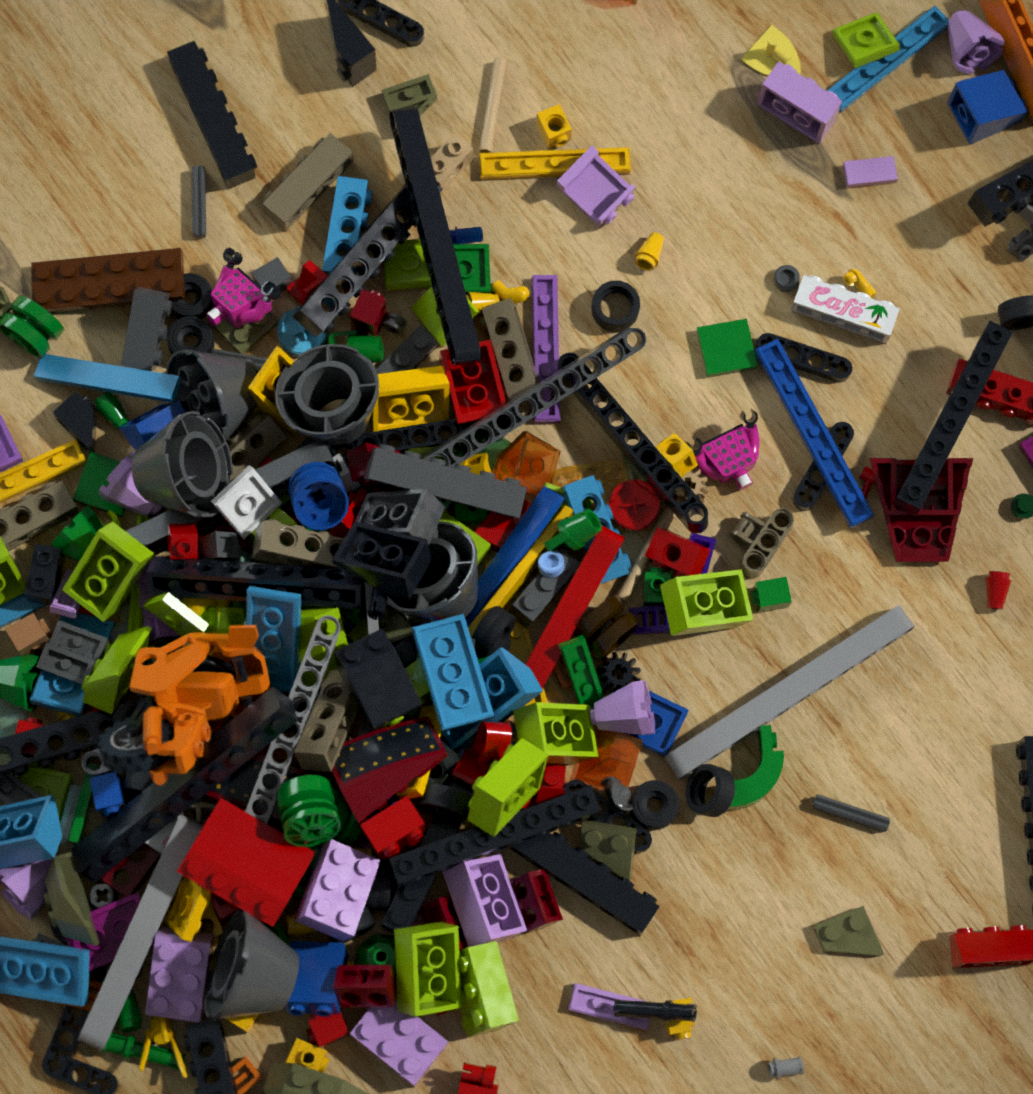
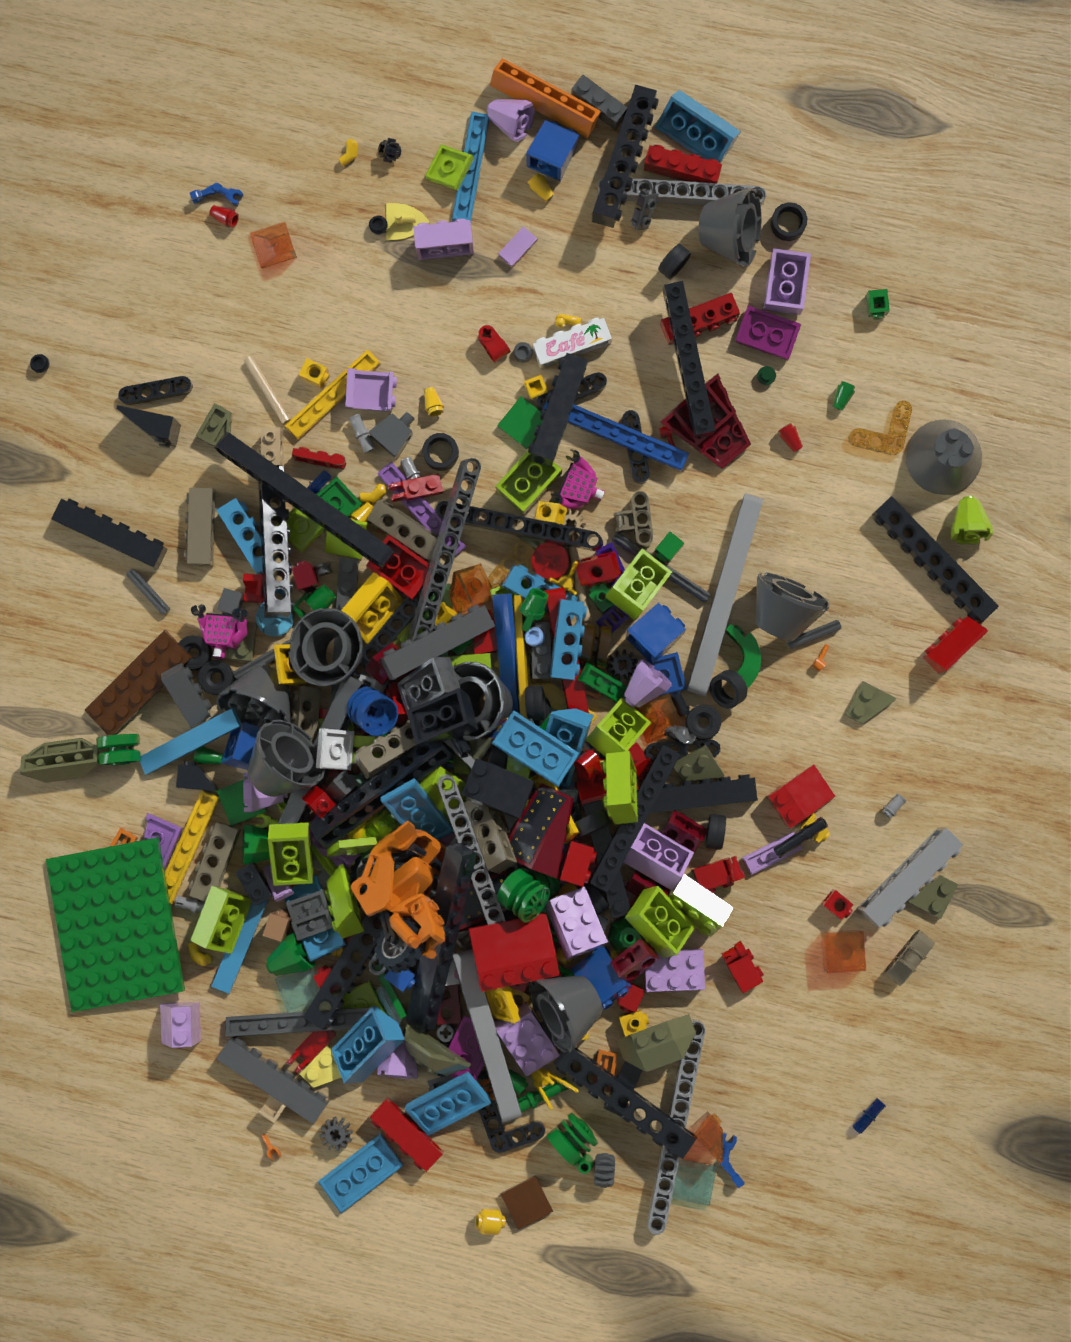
camera: 30 degrees left, 10 degrees up
none -> red hinge [292,447,346,470]
none -> light grey pin [349,414,376,453]
none -> dark grey torso [368,411,415,460]
none -> black plate [369,216,388,235]
none -> red hinge [388,474,444,502]
none -> light grey pin [400,457,421,480]
none -> red piece [478,325,511,363]
none -> lime brick [495,451,562,515]
none -> yellow slope [524,375,548,399]
none -> yellow cone [527,173,554,202]
none -> black brick [528,353,588,468]
none -> yellow plant [549,561,578,595]
none -> dark azure brick [550,599,587,680]
none -> dark grey axle [612,532,710,602]
none -> blue slope [625,603,686,665]
none -> black pin [669,691,690,717]
none -> red hinge [692,856,745,893]
none -> black tyre [706,814,726,850]
none -> dark grey cone [756,572,830,641]
none -> red slope [766,764,835,828]
none -> orange hand [813,644,829,672]

